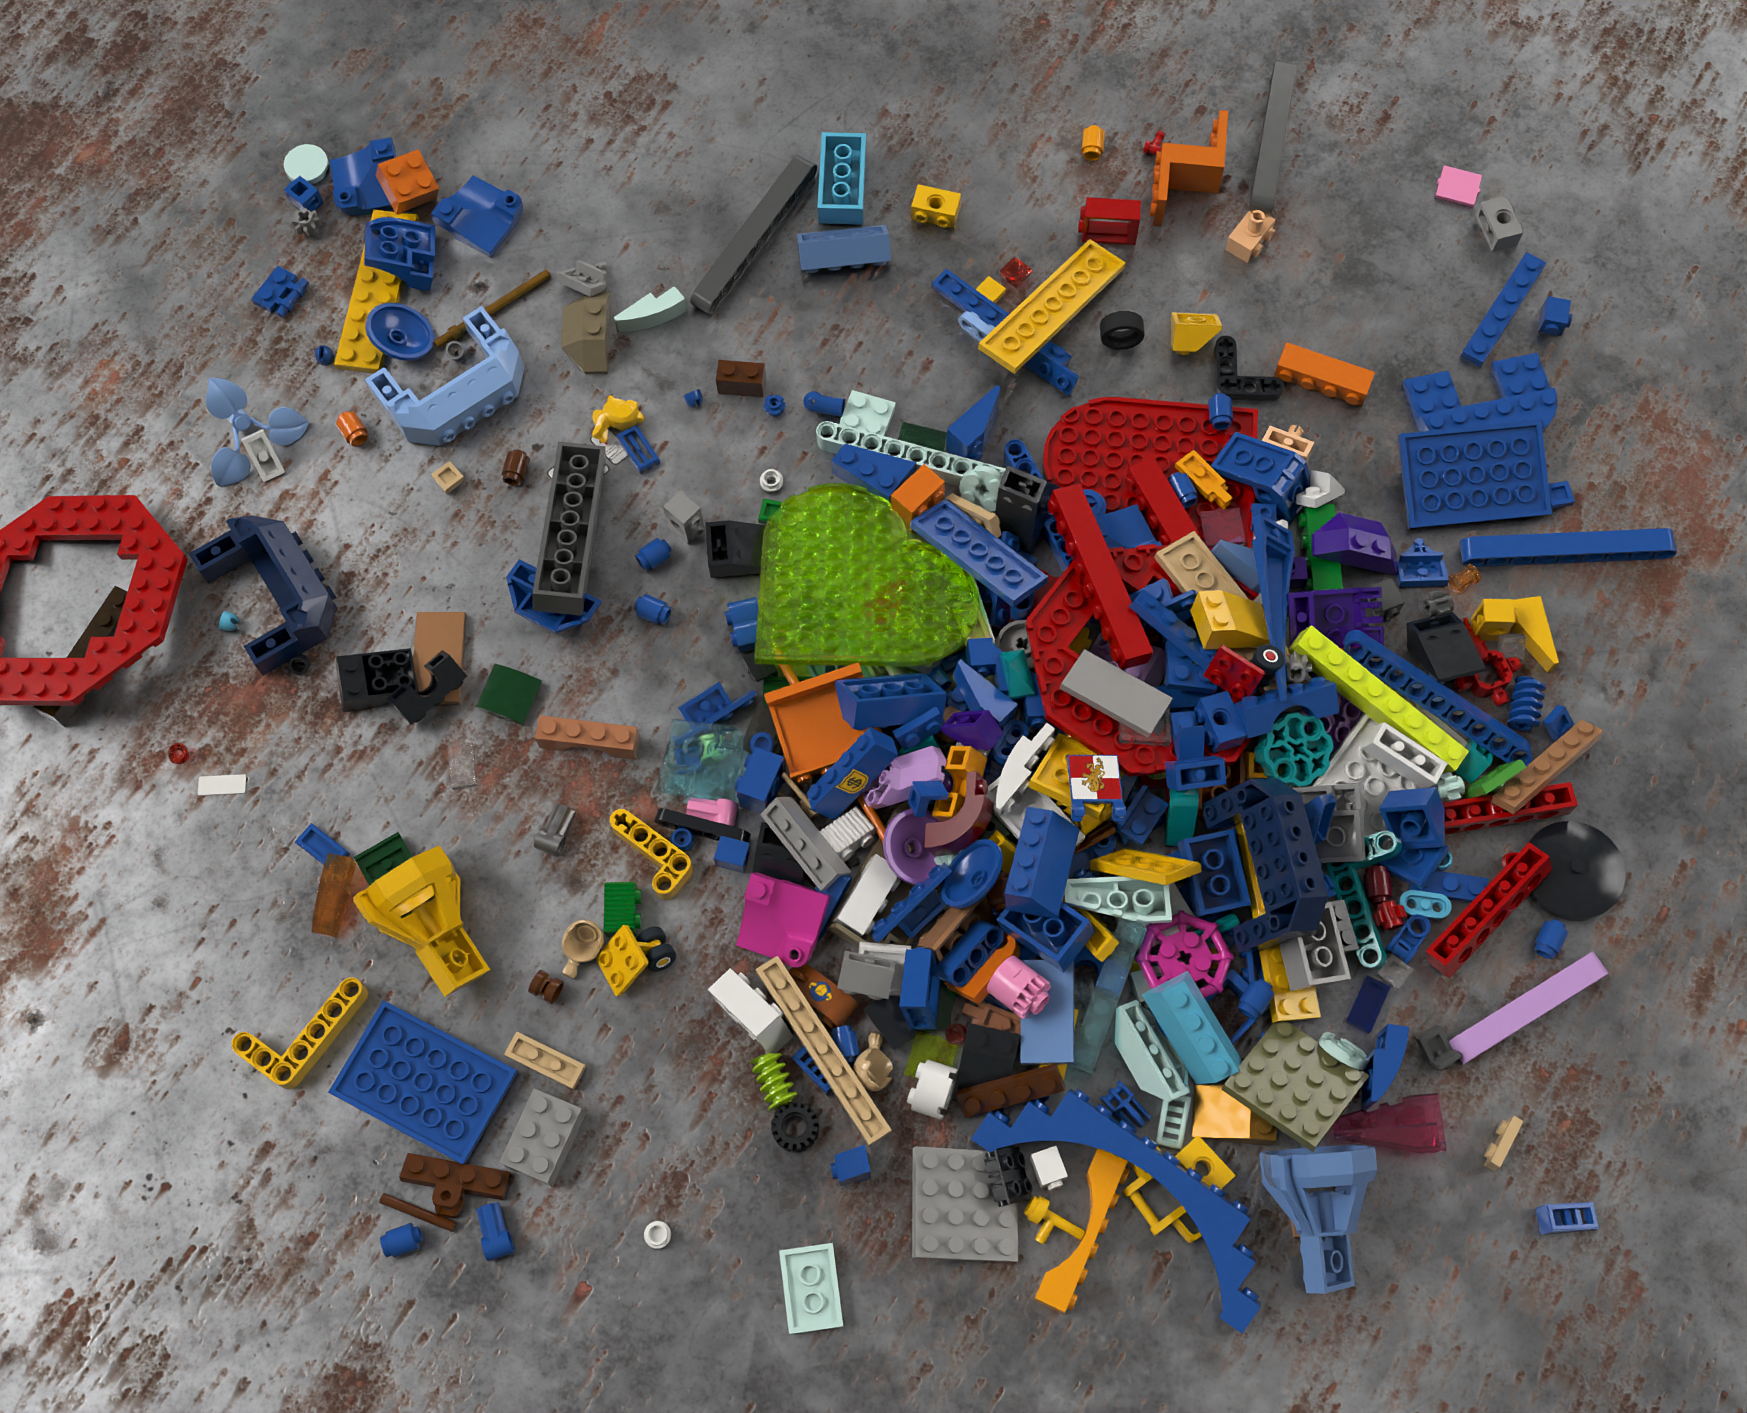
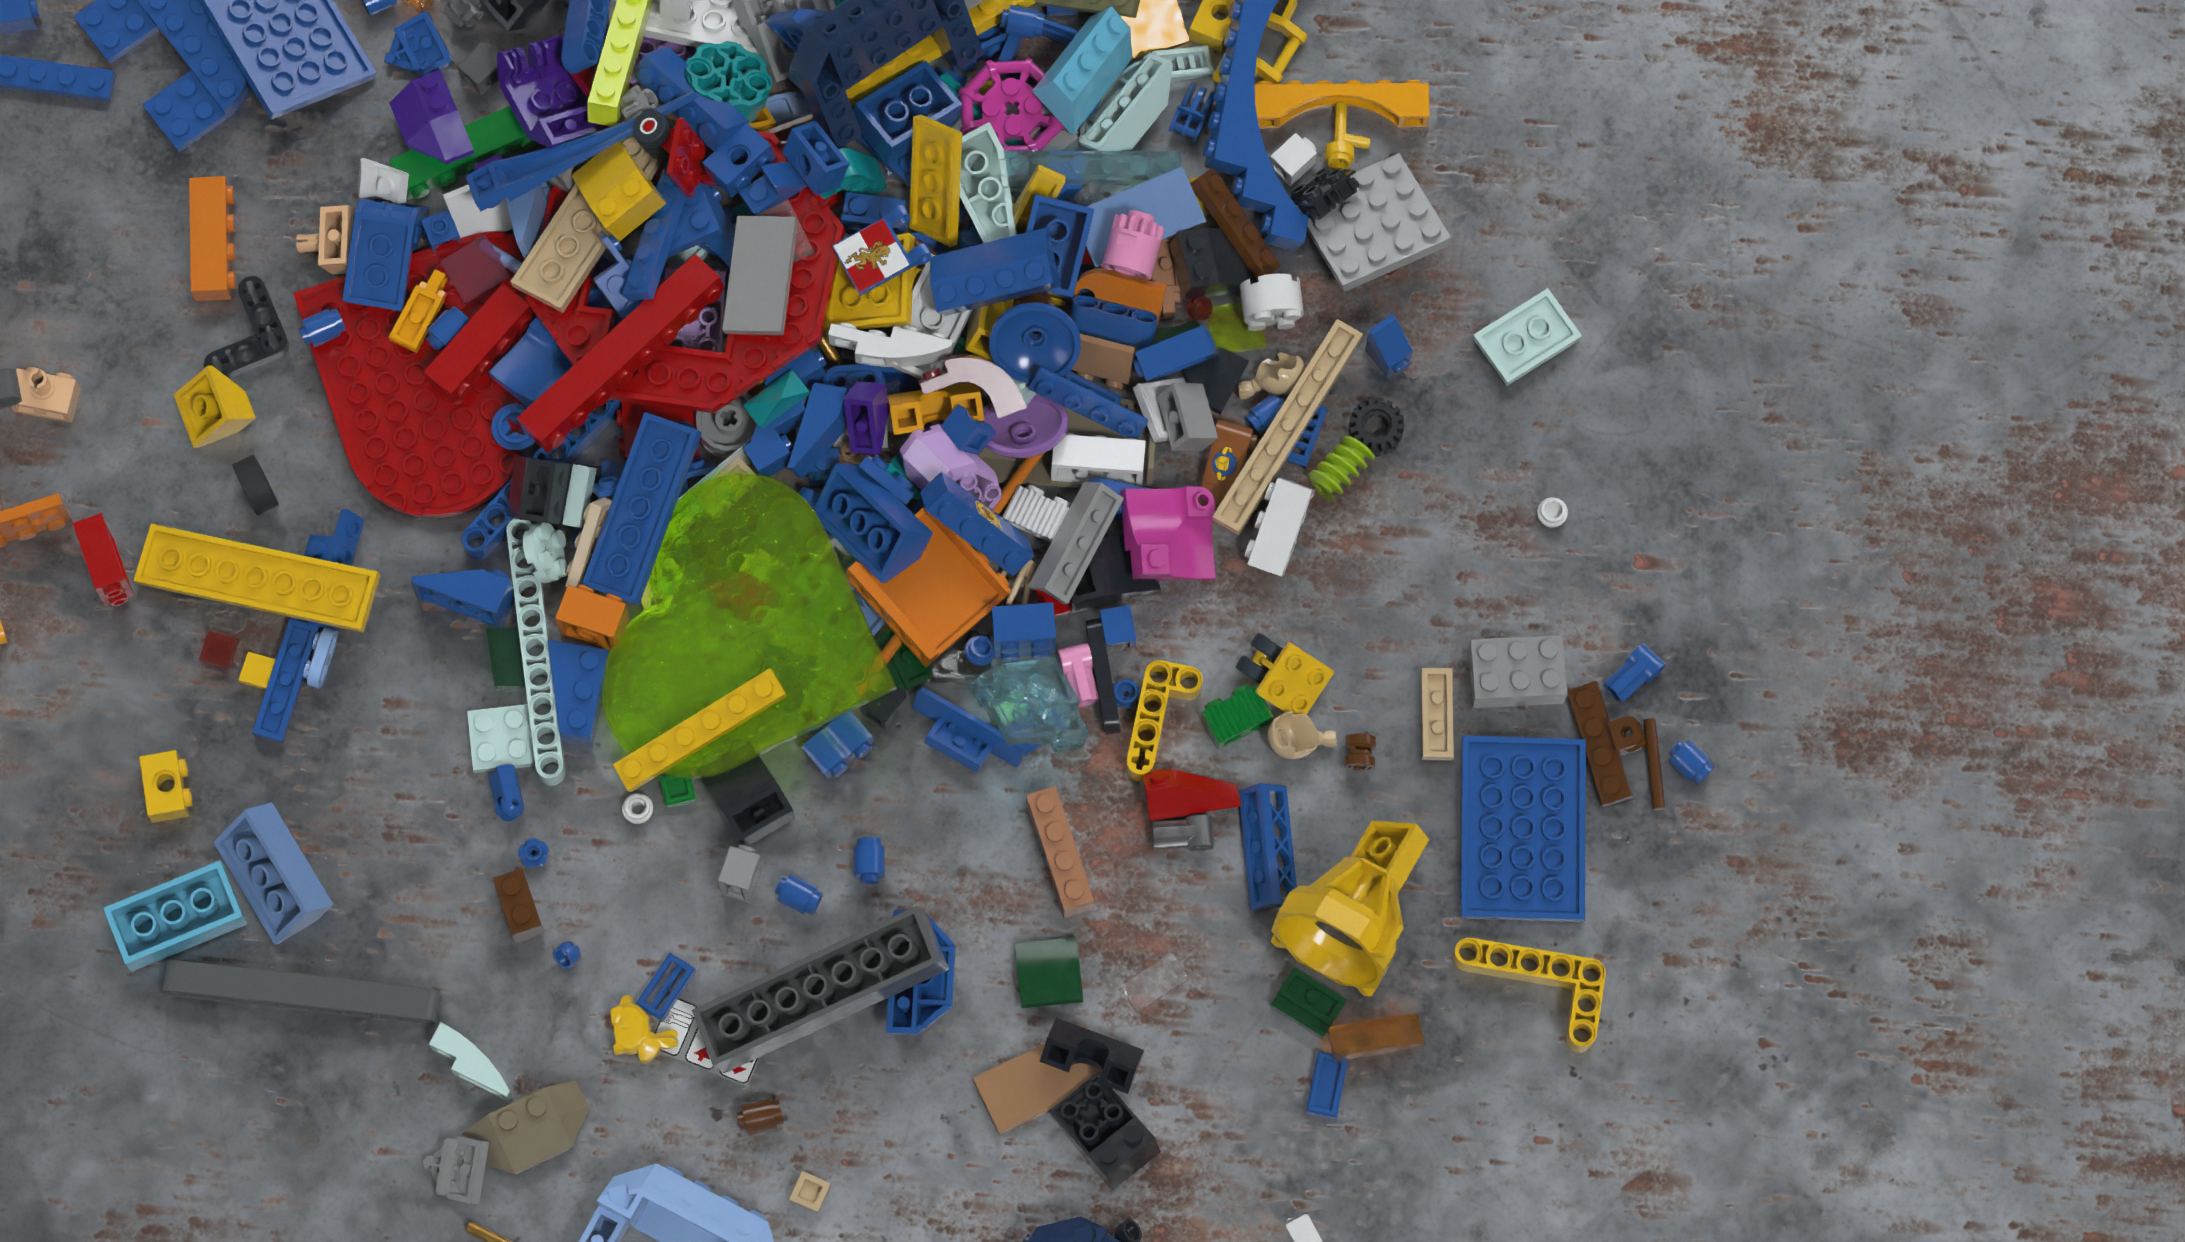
camera: 120 degrees left, 5 degrees up
none -> light aqua slope [562,464,597,528]
none -> yellow plate [613,668,788,792]
none -> red slope [1142,769,1241,821]
none -> blue fence [1239,783,1297,911]

